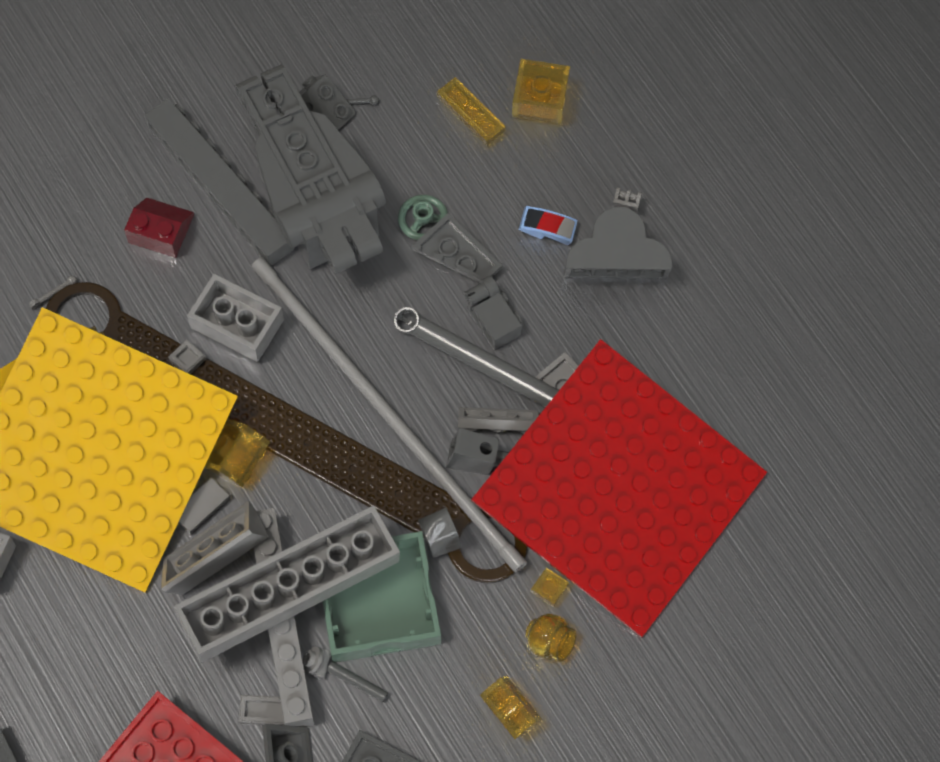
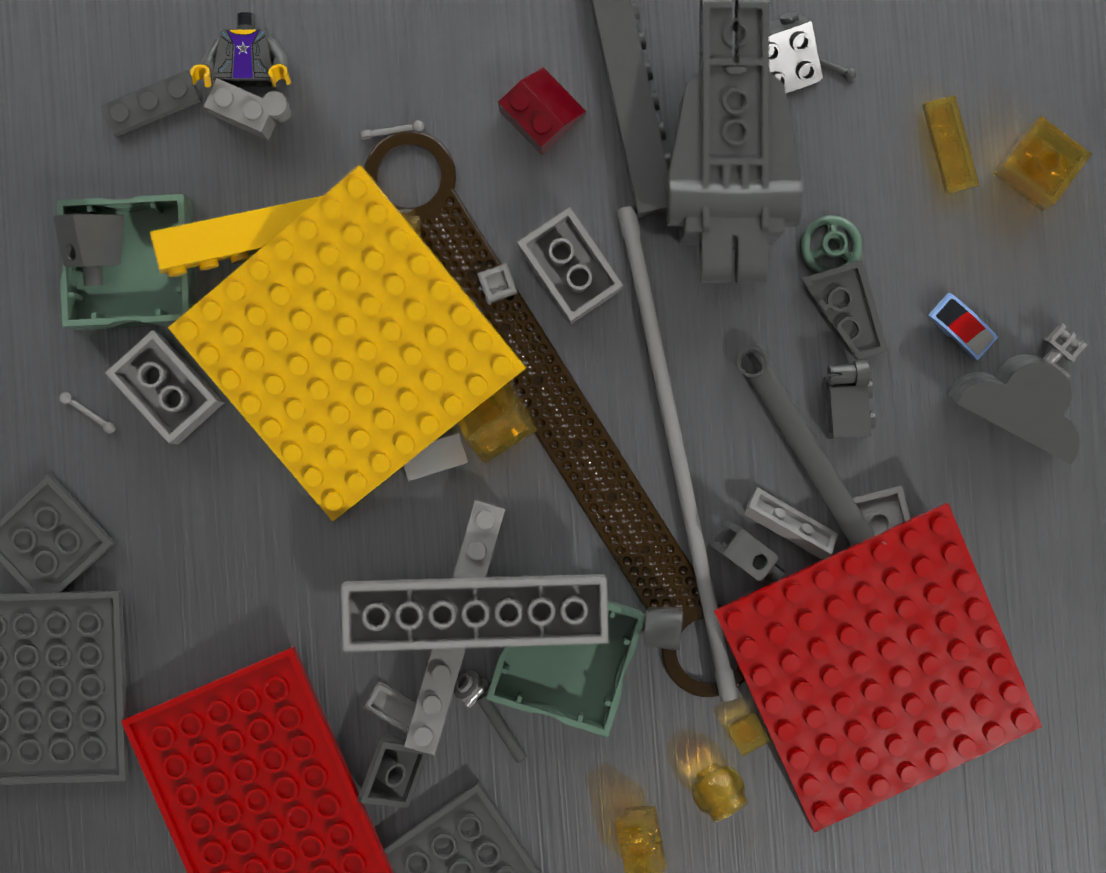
camera: 25 degrees right, 20 degrees up
light grey slope [161,501,269,595] -> none

